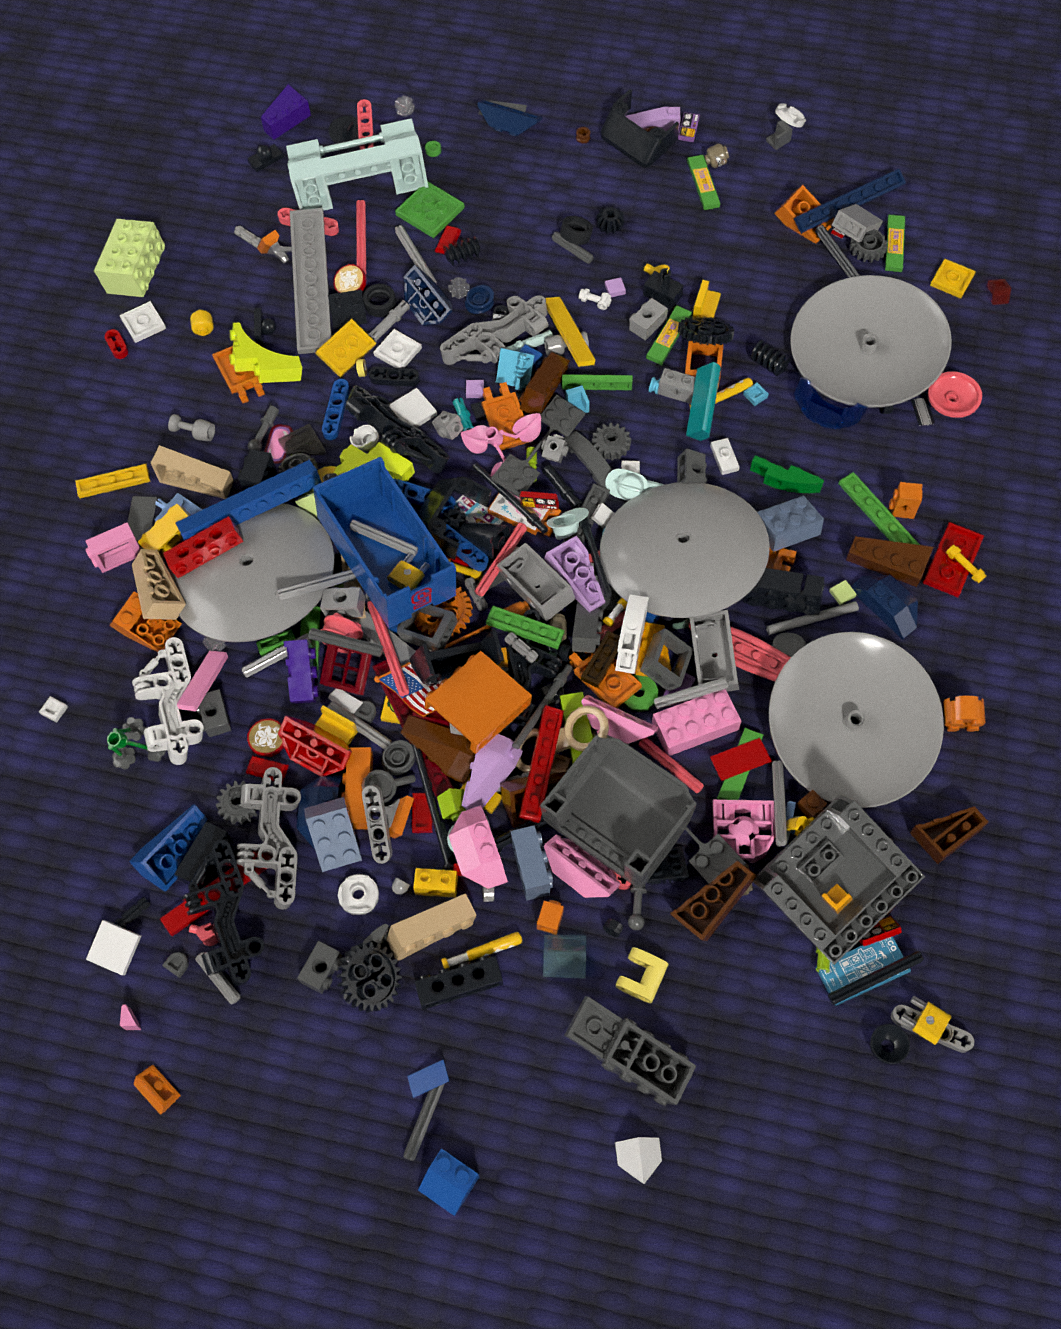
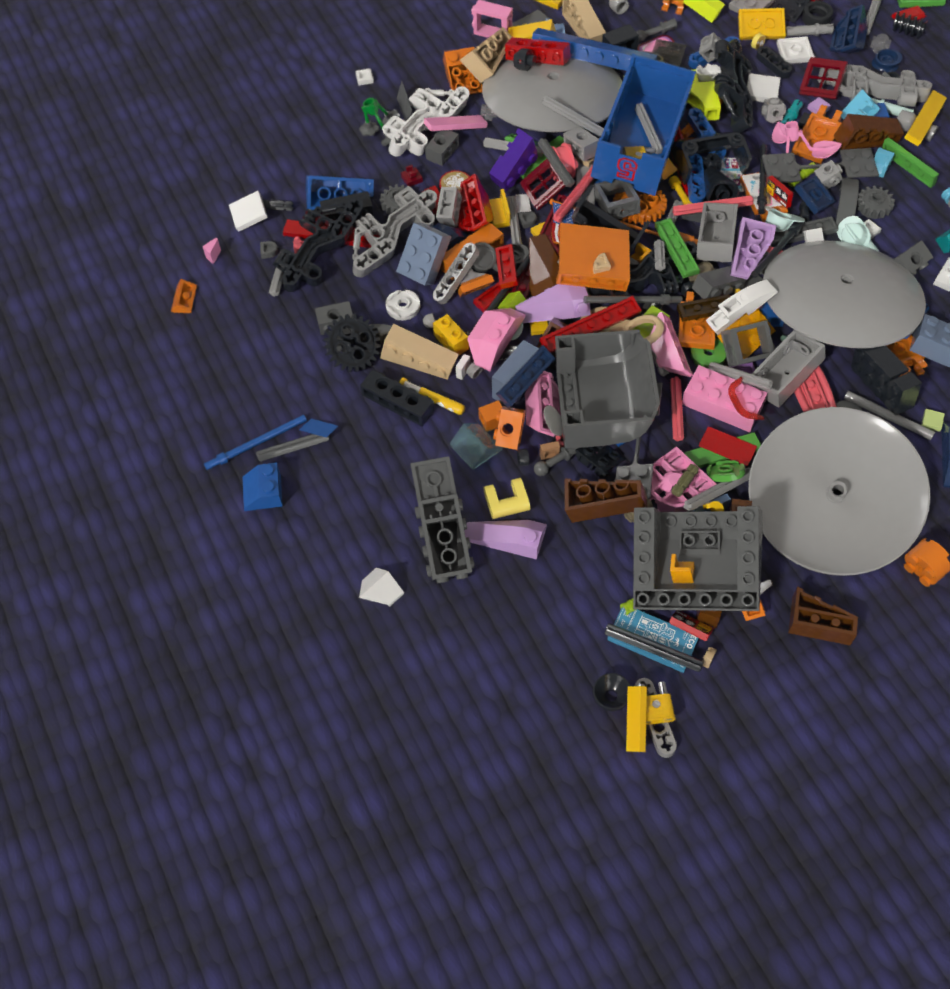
camera: 50 degrees right, 5 degrees down
none -> blue bar [204,415,307,470]
none -> dark grey sticker [397,81,412,121]
none -> dark red tile [401,165,423,187]
none -> light grey brick [436,187,462,227]
none -> white tile [456,354,470,380]
none -> lavender wedge [464,520,547,559]
none -> orange brick [493,406,526,450]
none -> red plate [495,244,518,289]
none -> dark blue tile [496,345,556,408]
none -> black piece [513,48,537,71]
none -> medium nougat tile [540,441,560,460]
none -> white sticker [544,405,563,436]
none -> tan tile [593,252,611,274]
none -> yellow tile [626,686,647,752]
none -> olive axle [671,464,699,497]
none -> light grey brick [699,32,721,63]
none -> tan tile [703,647,717,668]
none -> bright green tile [706,460,746,482]
none -> clear red animal [728,377,764,420]
none -> dark blue tile [794,175,836,215]
none -> dark red piece [799,57,848,100]

